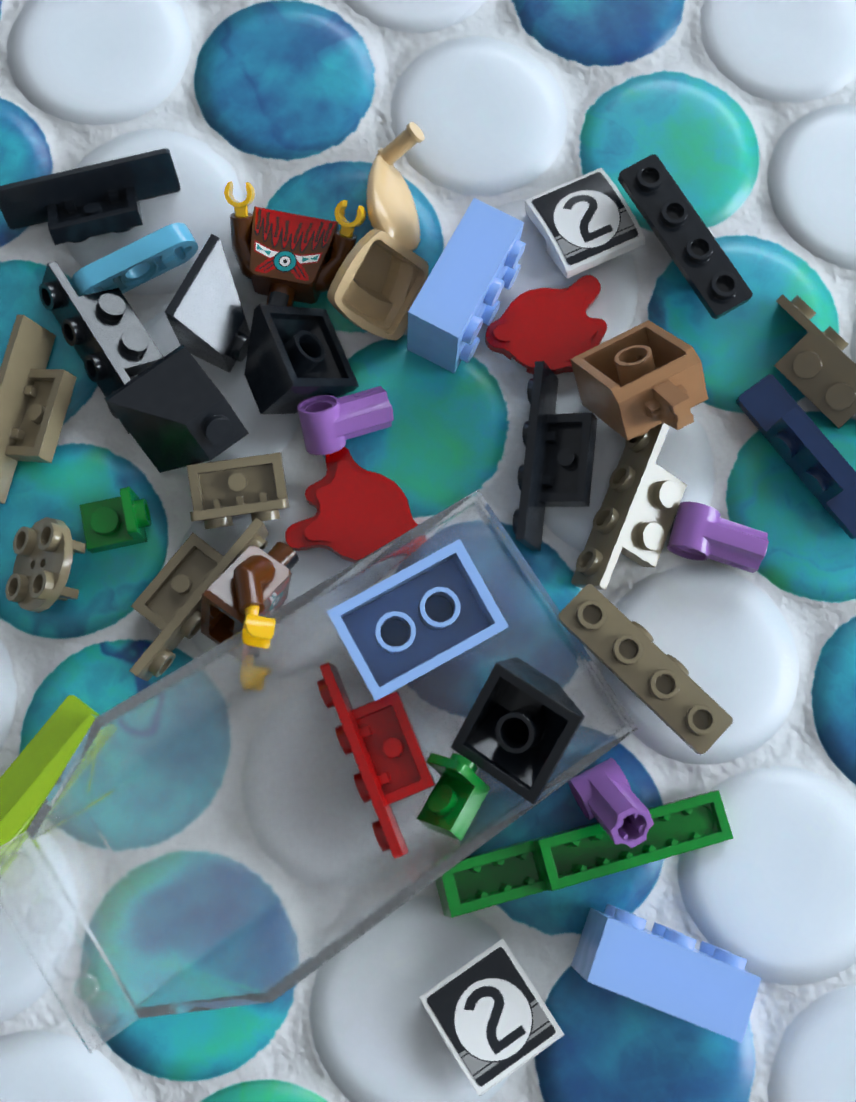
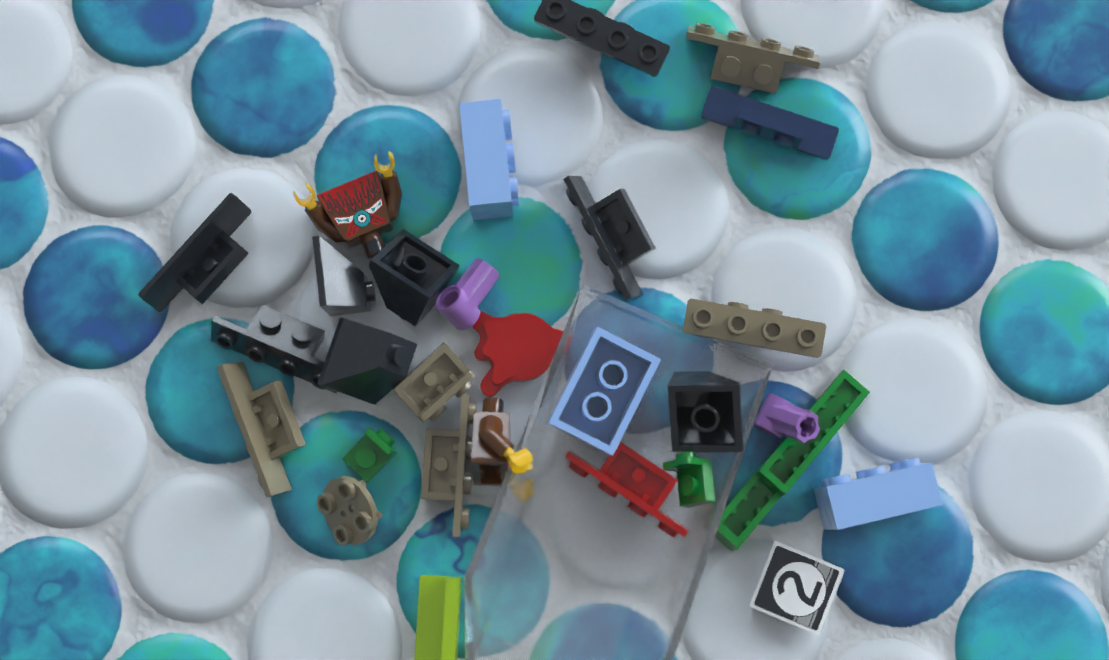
camera: 30 degrees left, 5 degrees up
medium azure beam [71,223,198,297] -> none
tan piece [327,122,429,340] -> none
red tile [485,275,607,375] -> none
slope [525,168,645,279] -> none
medium nougat hinge [570,320,708,441] -> none
dark tan bracket [571,423,687,590] -> none
medium lavender piece [667,501,769,573] -> none

